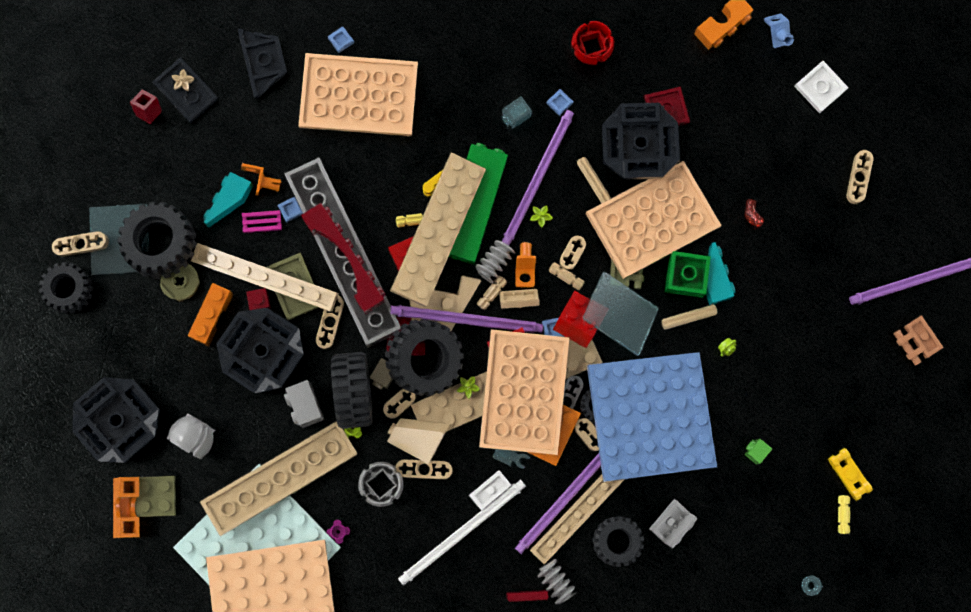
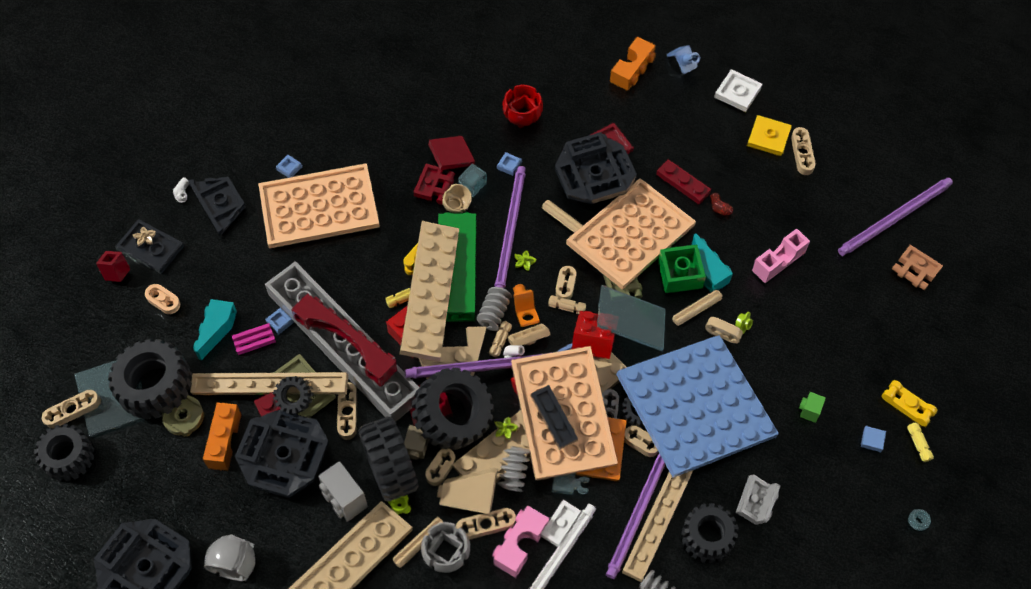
camera: 10 degrees left, 20 degrees down
orange bracket [241,163,281,196] -> none
none -> light nougat plate [145,284,180,314]
none -> white arm [173,178,189,202]
none -> black tyre [273,376,314,414]
none -> tan axle [393,518,443,567]
none -> dark red plate [414,164,455,204]
none -> dark red tile [428,136,475,170]
none -> tan hair [442,184,472,214]
none -> bright pink arch [493,506,549,578]
none -> light grey piece [498,446,530,492]
none -> white arm [503,345,525,358]
none -> black plate [530,385,578,450]
none -> dark red plate [656,159,711,204]
none -> tan beam [705,317,743,343]
none -> yellow plate [747,115,792,156]
none -> bright pink arch [752,229,810,283]
none -> medium blue tile [861,426,886,452]

